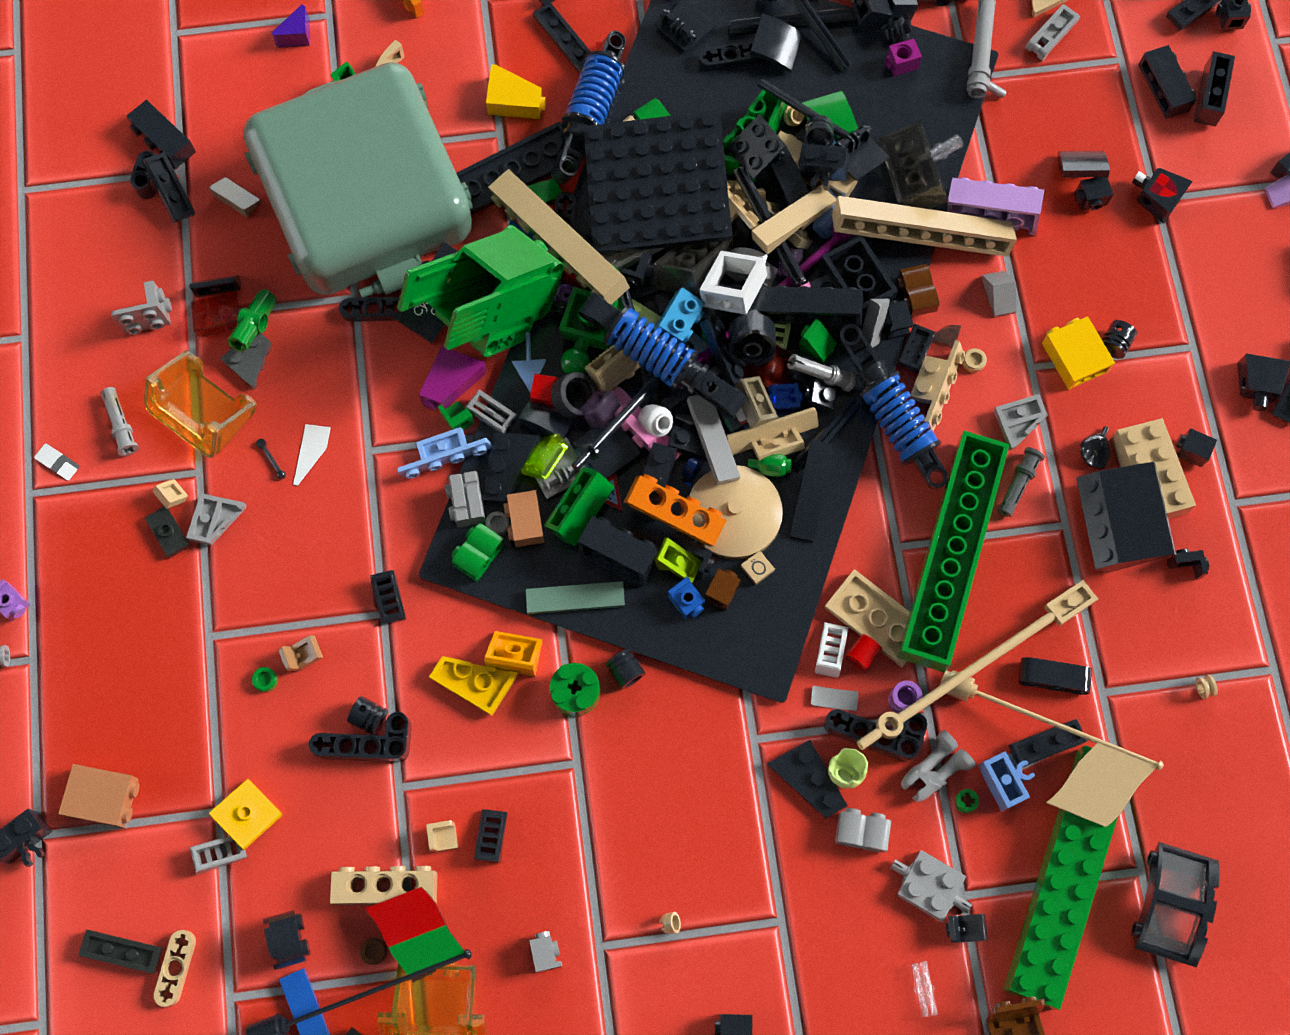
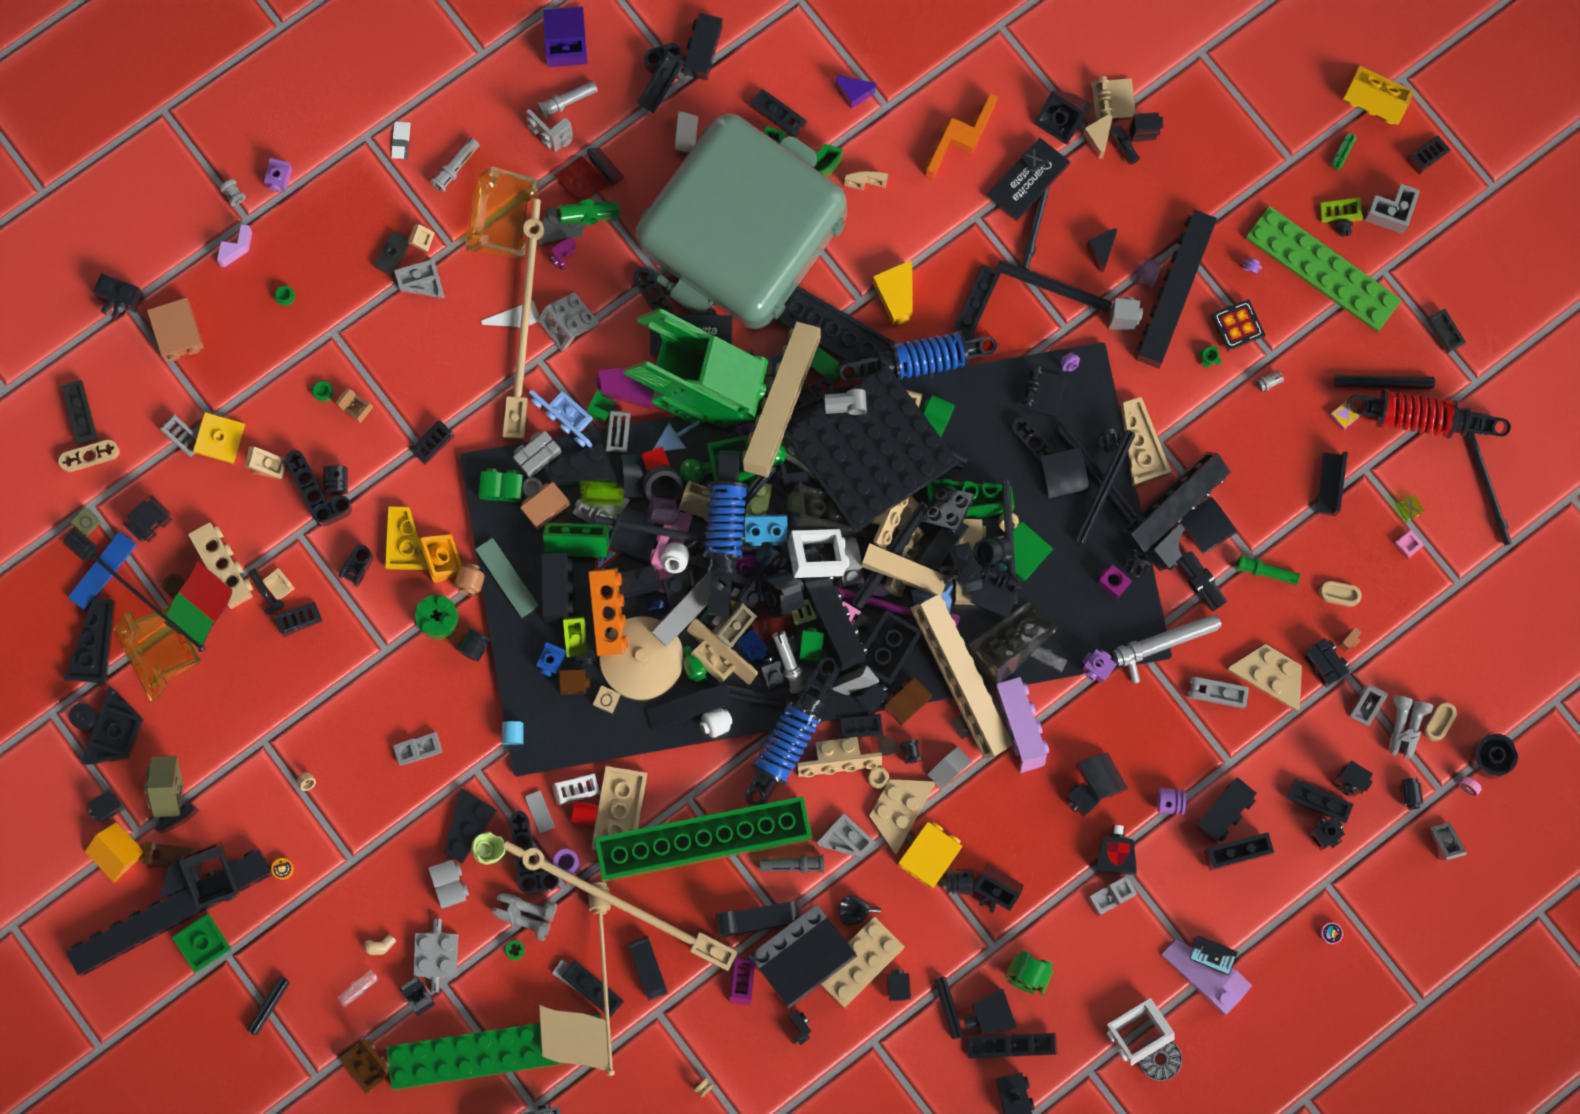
camera: 55 degrees right, 5 degrees up
black hinge [256,439,286,479] -> none
light grey brick [529,931,563,972] -> none
medium blue brick [977,751,1035,812] -> none
none -> olive tile [70,508,101,537]
none -> lavender slope [217,224,252,267]
none -> tan slope [245,446,286,479]
none -> black piece [248,568,285,614]
none -> tile [271,858,294,880]
none -> green plate [274,286,295,306]
none -> black piece [338,545,373,587]
none -> tan arm [364,934,396,955]
none -> light grey slope [393,732,443,766]
none -> nougat head [455,564,485,596]
none -> medium azure brick [502,721,523,745]
none -> tan bar [503,199,544,440]
none -> light grey pin [537,80,598,119]
none -> light grey bracket [537,293,599,351]
none -> dark purple slope [543,7,588,67]
none -> magenta bracket [550,236,577,271]
none -> white head [699,708,732,738]
none -> black beam [715,901,800,938]
none -> magenta slope [729,957,755,1005]
none -> black plate [750,89,807,138]
none -> light grey piece [825,389,867,415]
none -> tan wing [869,779,936,854]
none -> black bush [900,739,923,765]
none -> black axle [935,976,963,1040]
none -> clear smoke tile [949,714,971,740]
none -> black brick [973,863,1024,913]
none -> green brick [1004,951,1054,996]
none -> medium lavender brick [1082,649,1117,684]
none -> light grey slope [1087,876,1137,916]
none -> medium lavender piece [1157,788,1186,815]

